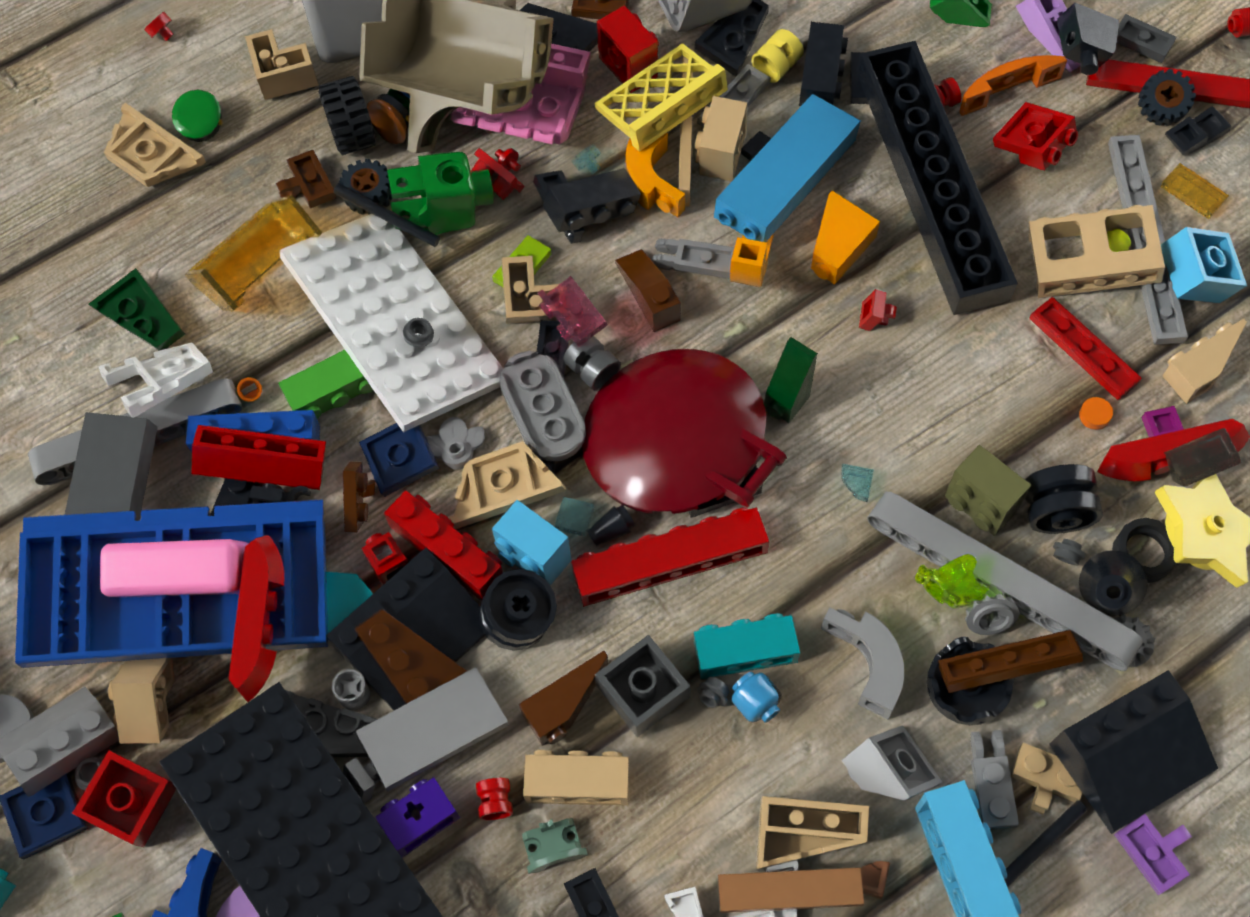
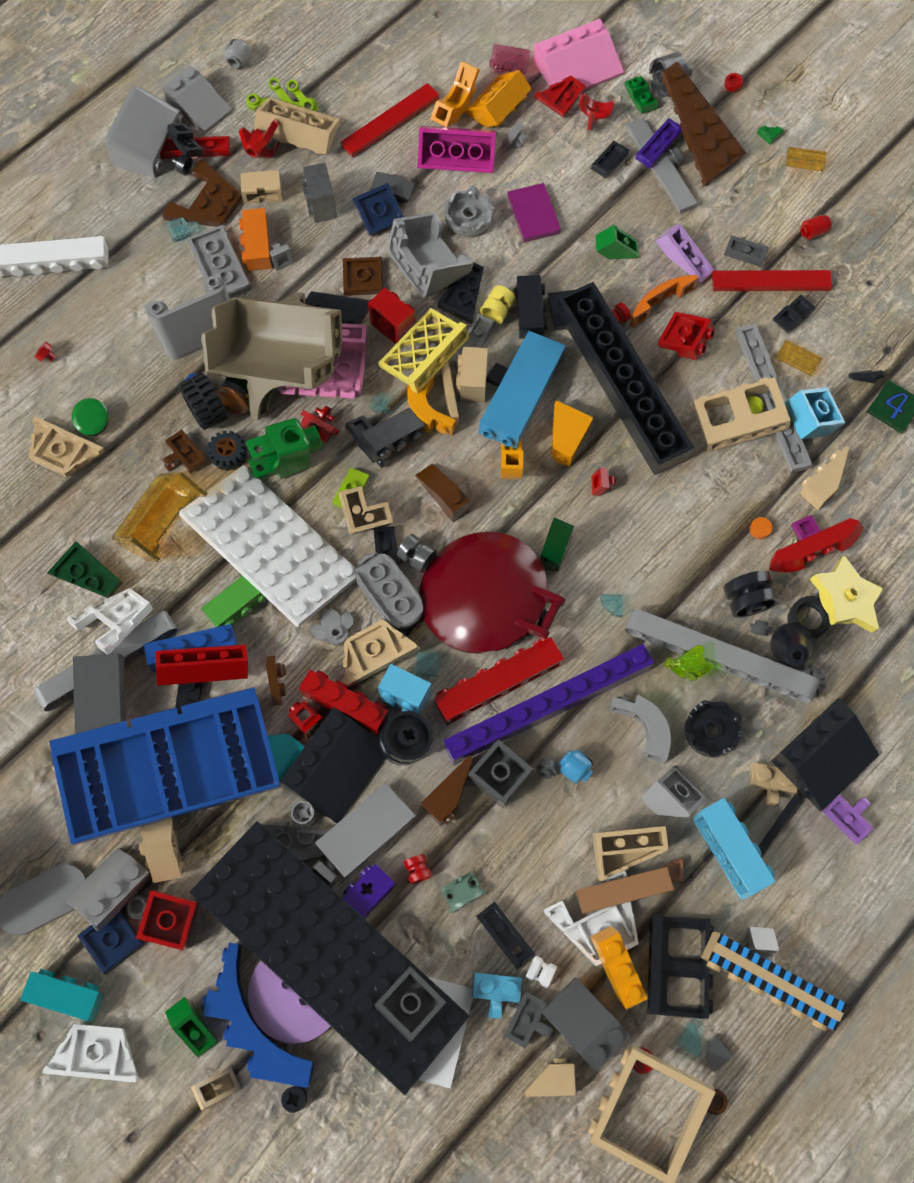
camera: 15 degrees left, 5 degrees up
bright pink piece [100,539,248,597] -> none
red brick [229,535,284,702] -> none
orange hinge [237,377,262,402] -> none
tan brick [245,29,319,100] -> none
black plate [249,483,311,504] -> none
black bar [333,183,440,247] -> none
reddish brown wing [354,609,467,704] -> none
dark blue tile [359,423,440,497] -> none
dark grey plate [403,318,434,347] -> none
tan brick [523,750,629,806] -> none
clear pink bracket [538,276,608,347] -> none
black cone [586,504,636,547] -> none
light grey hinge [652,238,734,279] -> none
teal brick [693,613,800,679] -> none
reddish brown tile [938,629,1083,693] -> none
olive brick [945,444,1031,536] -> none
light grey gear [965,593,1019,635] -> none
light grey hinge [970,730,1019,829] -> none
red tile [1029,296,1142,400] -> none
black torso [1057,3,1119,75] -> none
black wheel [1138,69,1196,126] -> none
clear smoke slope [1164,428,1241,487] -> none
none -> dark purple brick [444,644,654,766]

